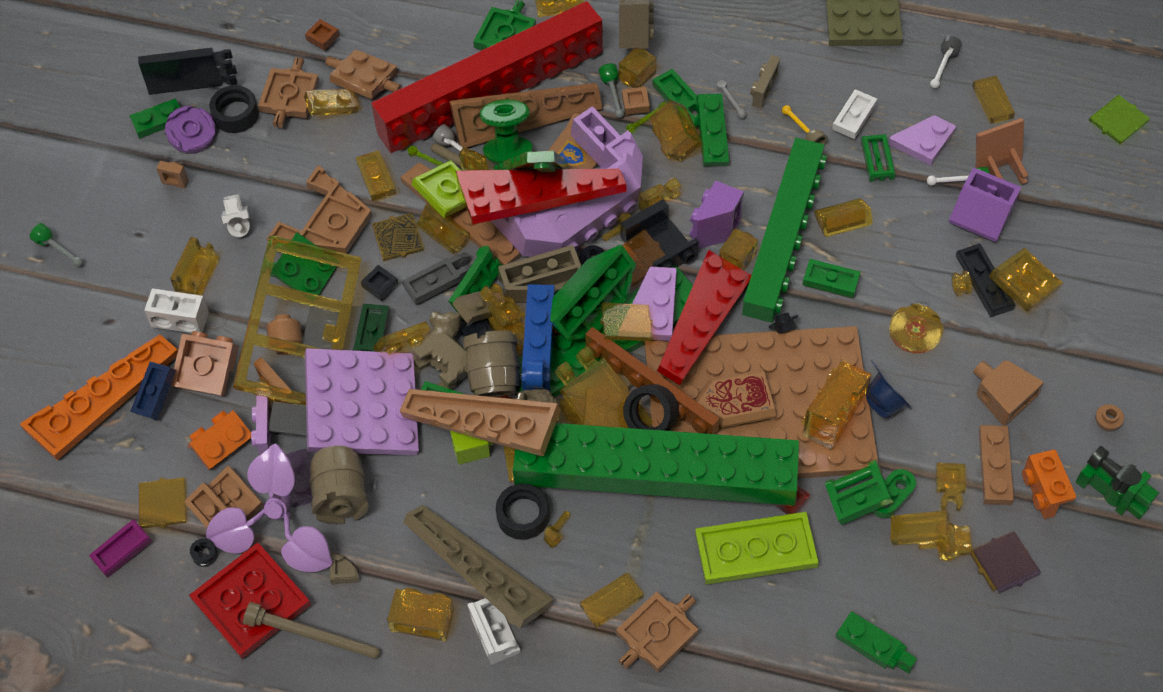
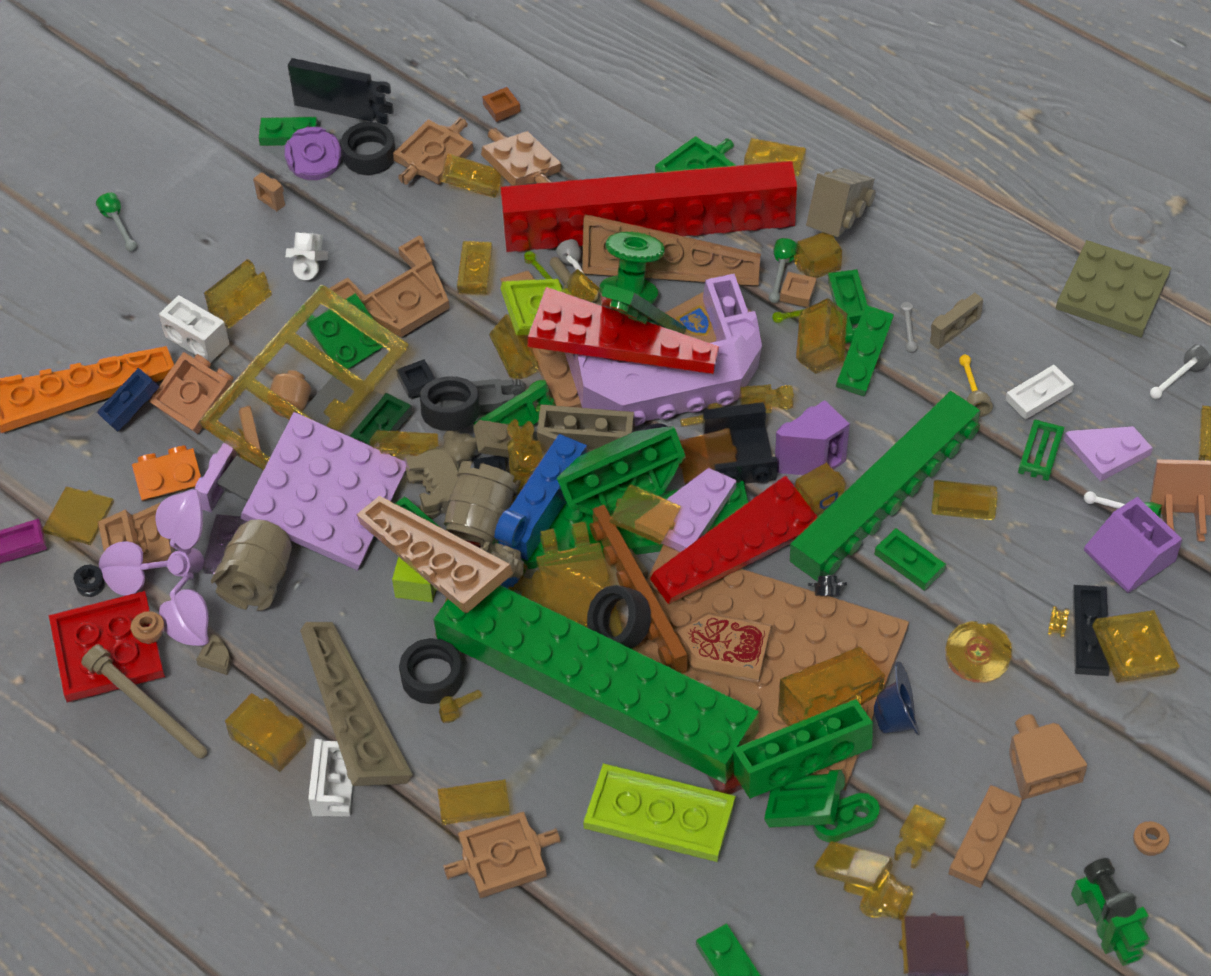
camera: 25 degrees right, 5 degrees down
clear yellow piece [372,213,424,262] -> none
orange bracket [1022,449,1076,519] -> none
none -> medium nougat plate [131,612,165,644]
none -> black tyre [420,376,480,431]
none -> green brick [733,699,873,799]

